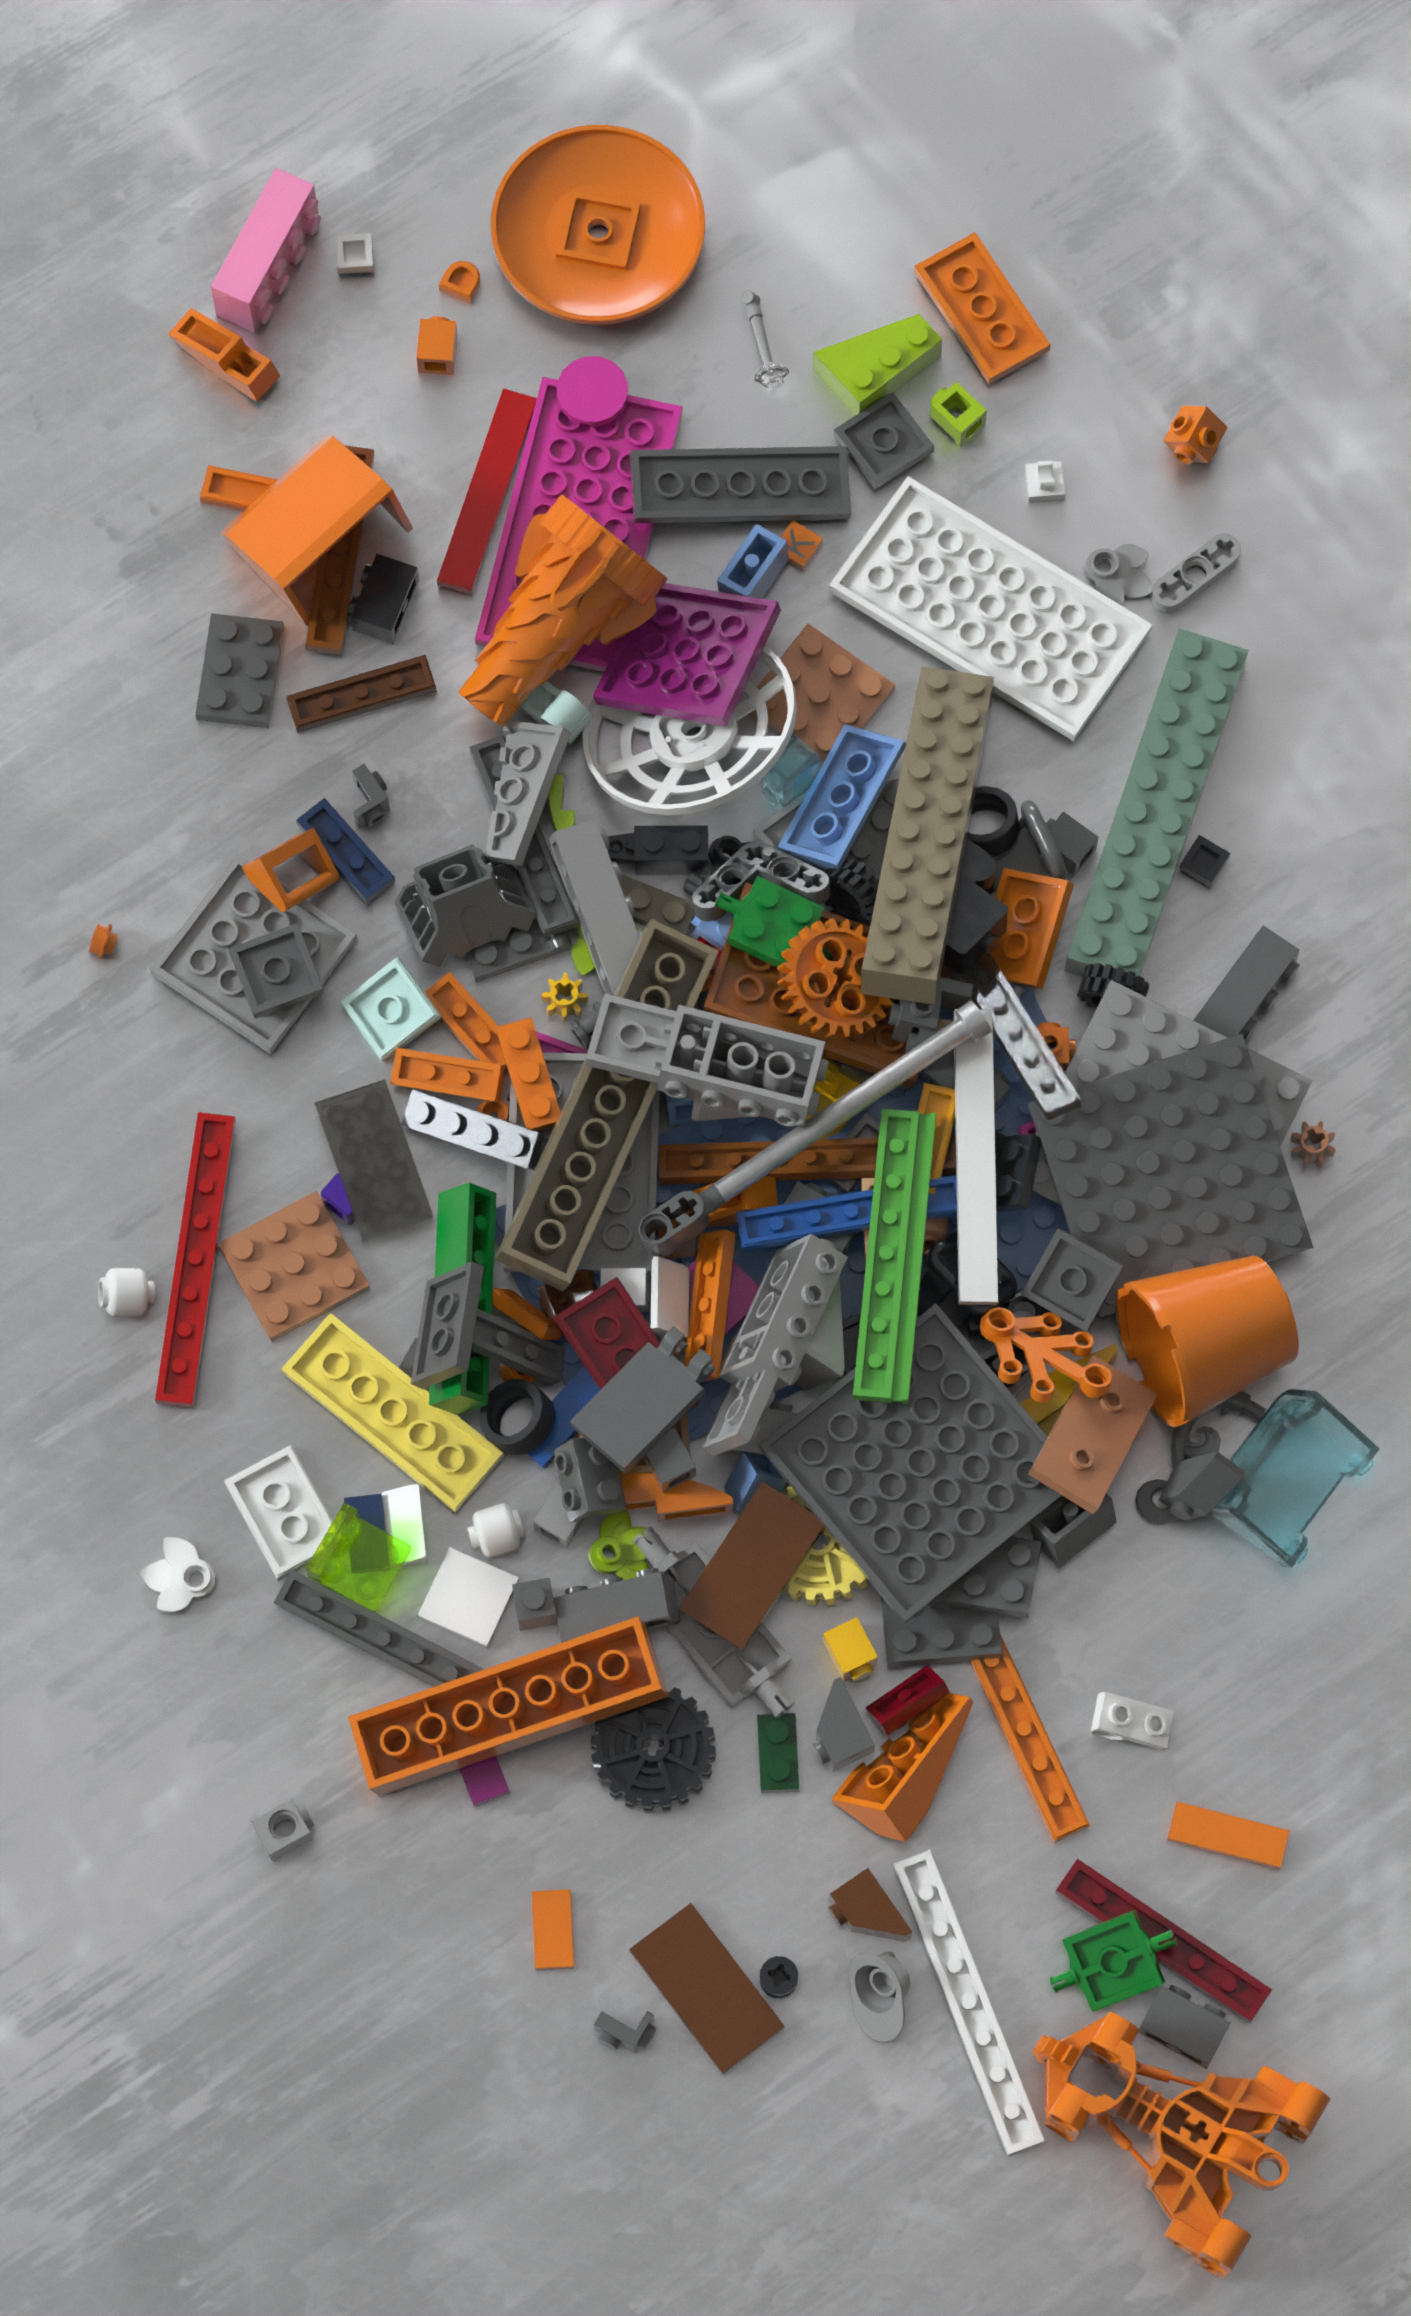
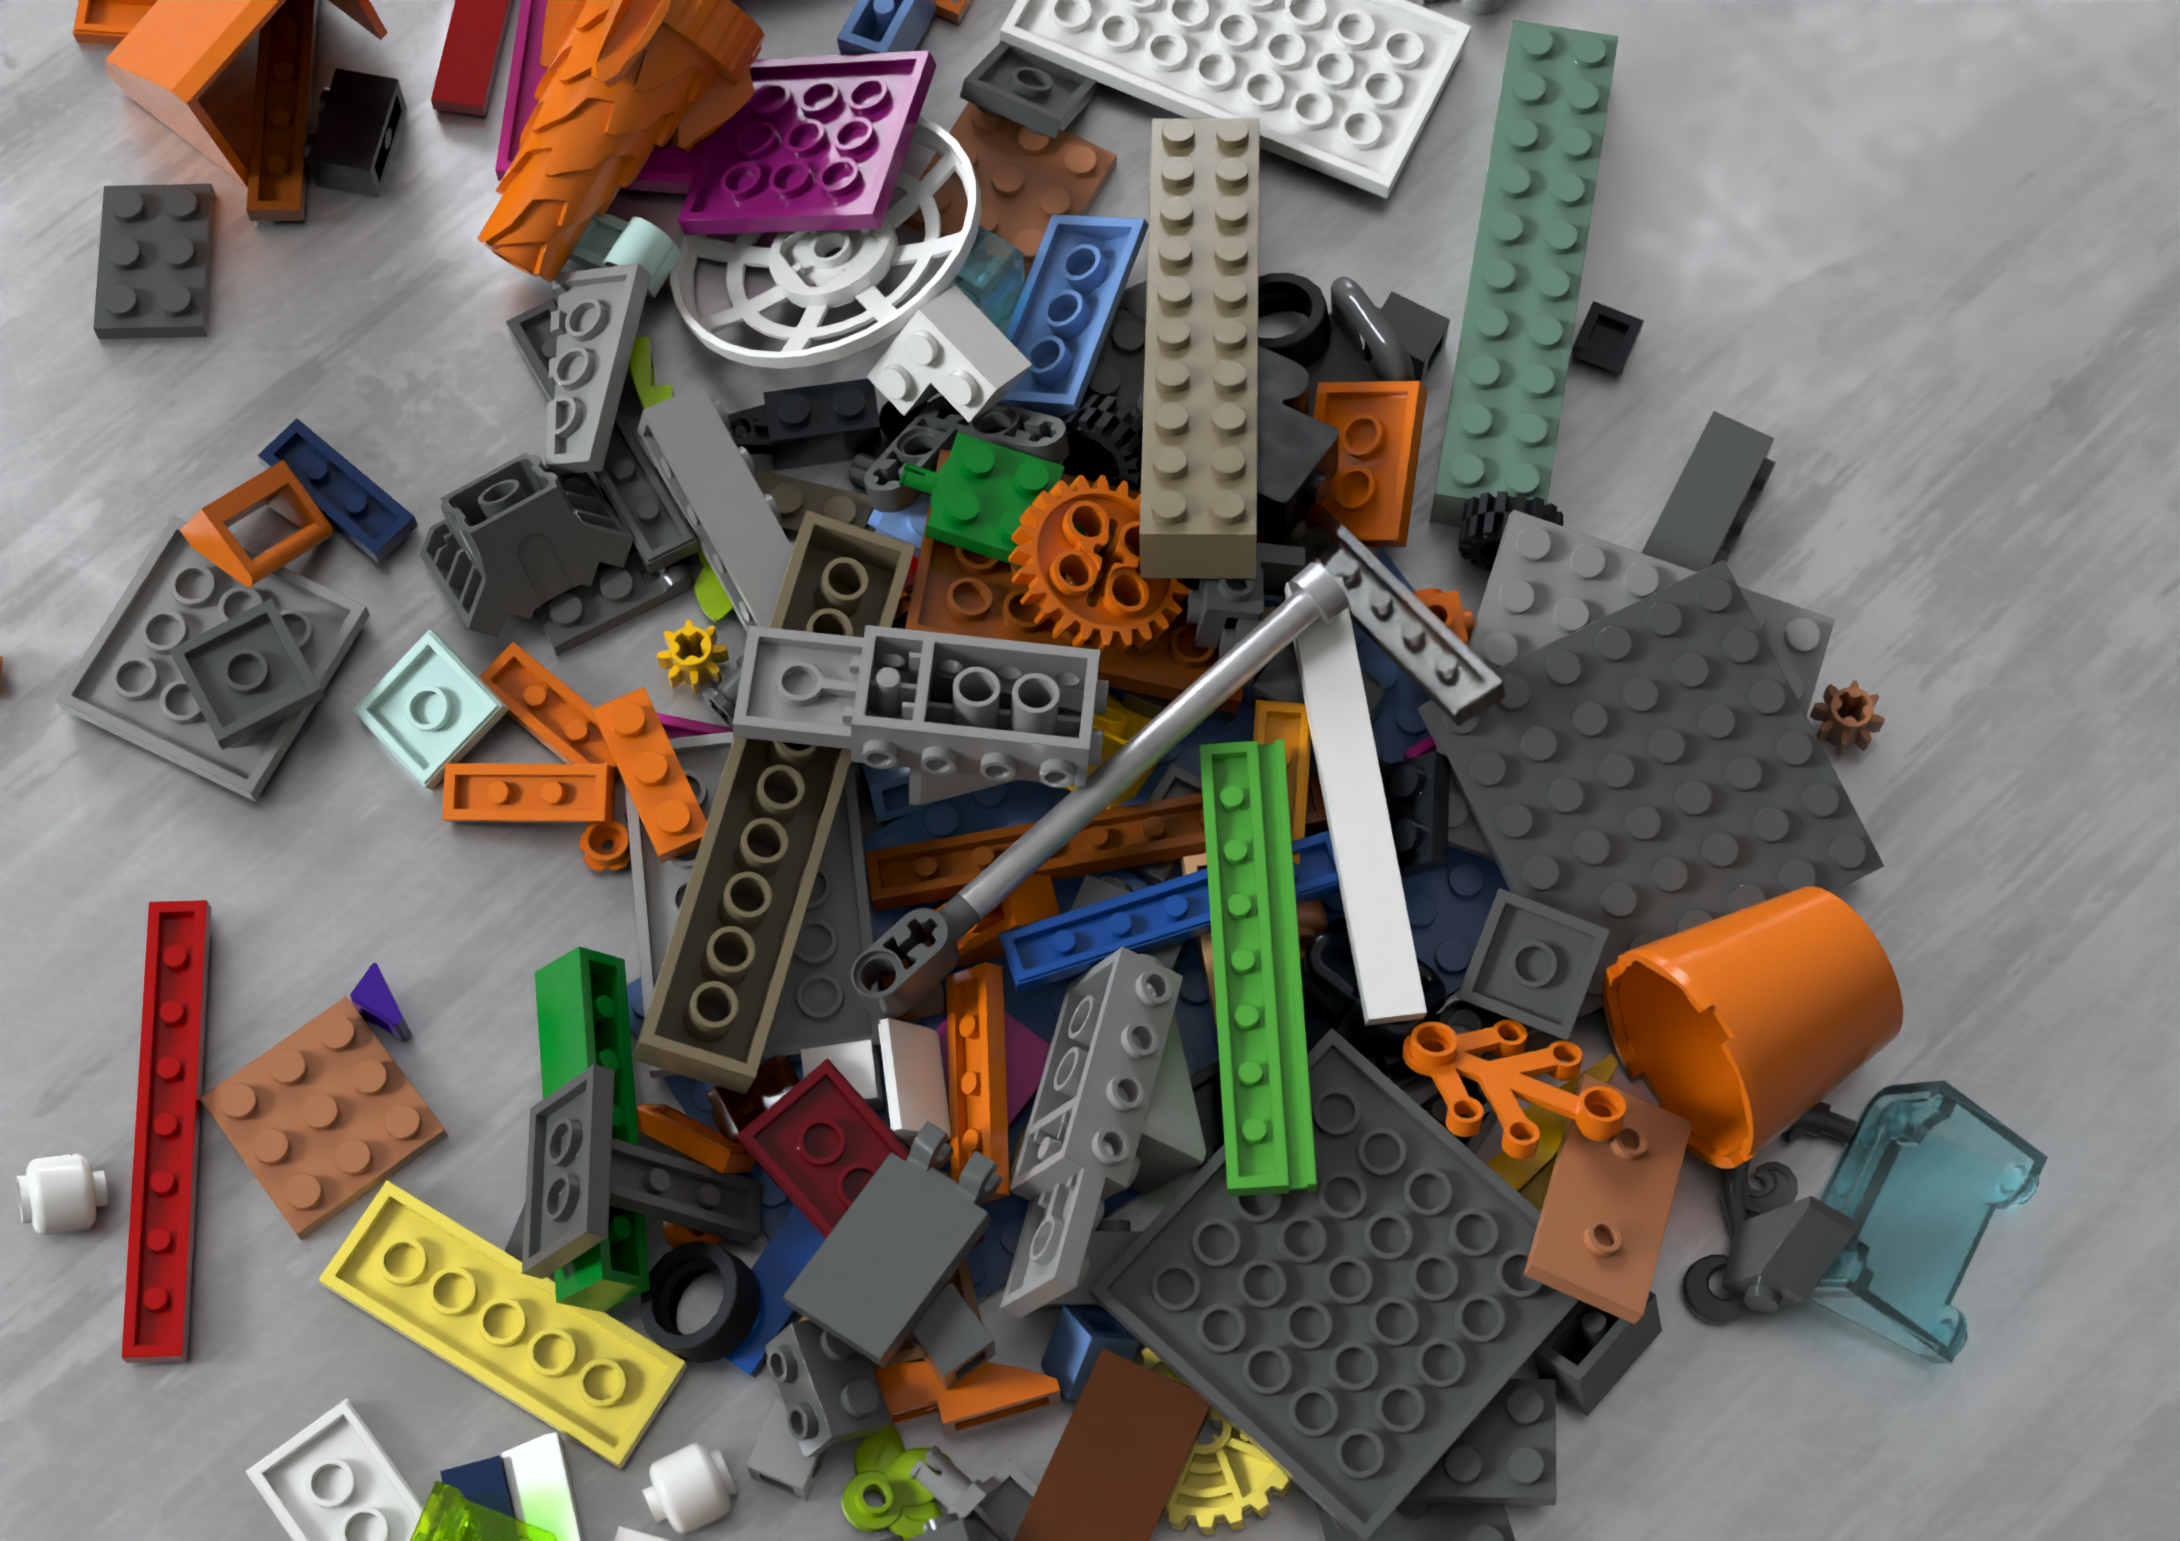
camera: 10 degrees left, 5 degrees down
reddish brown tile [286,654,437,733] -> none
clear smoke tile [314,1079,433,1242] -> none
dark grey bracket [352,764,390,829] -> none
plate [401,1090,545,1170] -> none
none -> white brick [866,285,1032,423]
none -> dark grey plate [959,41,1098,139]

